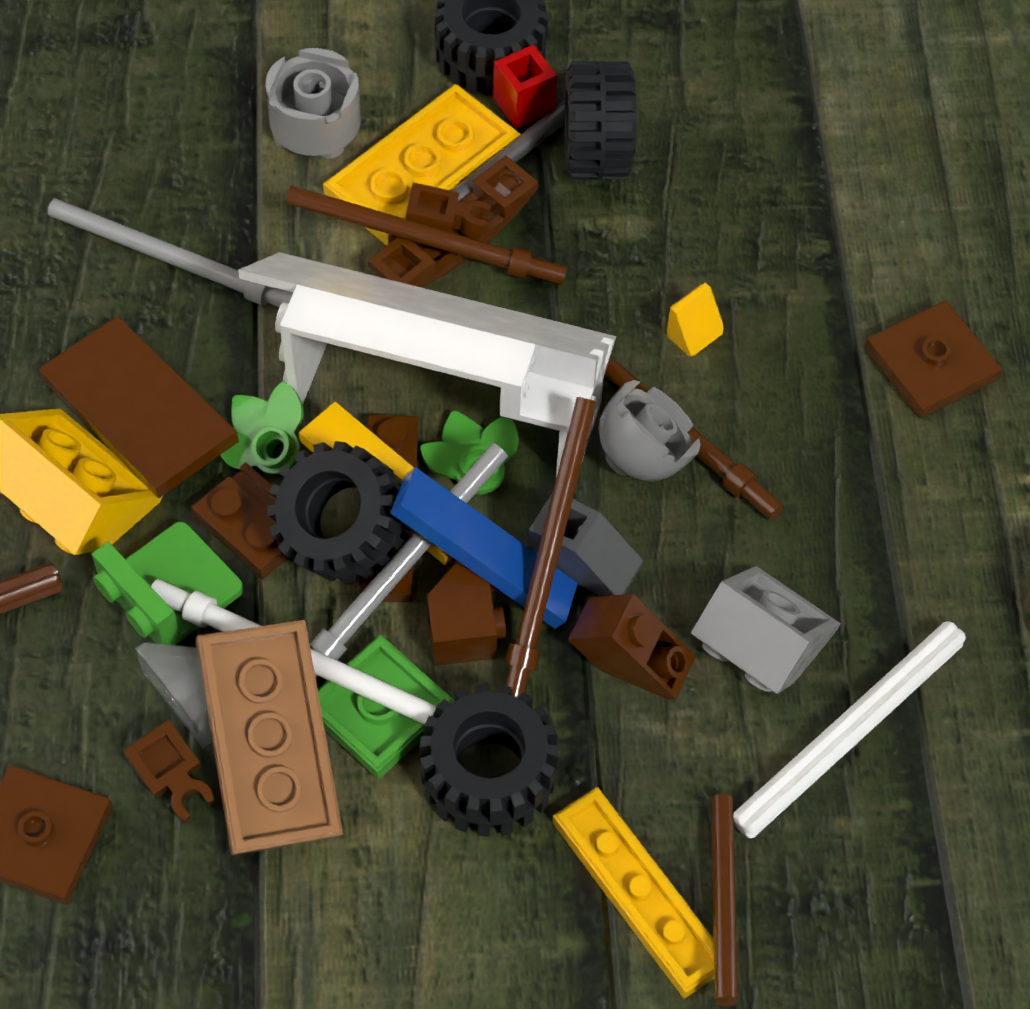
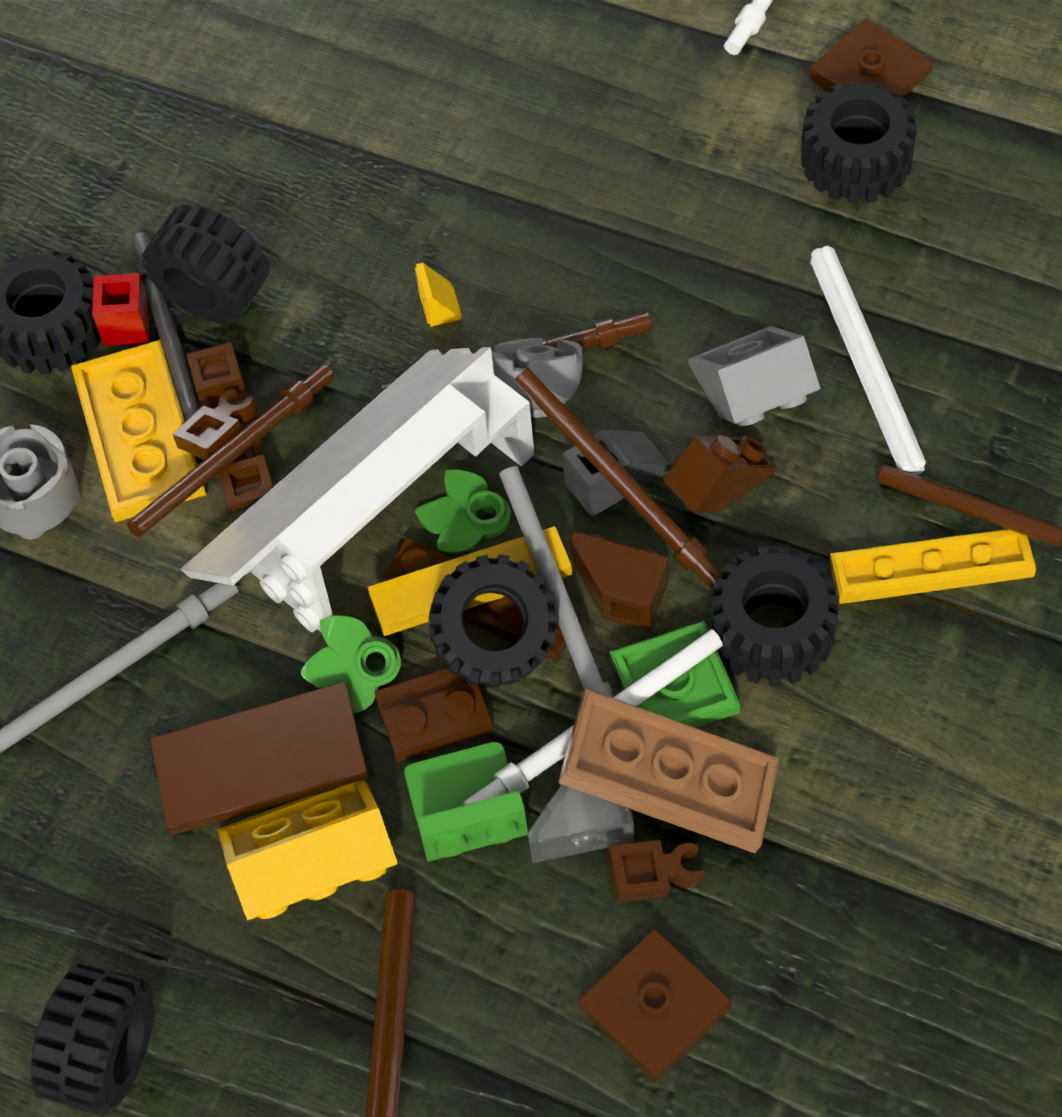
camera: 55 degrees left, 0 degrees up
blue tile [390,467,578,629] -> none
reddish brown plate [864,300,1003,419] -> none

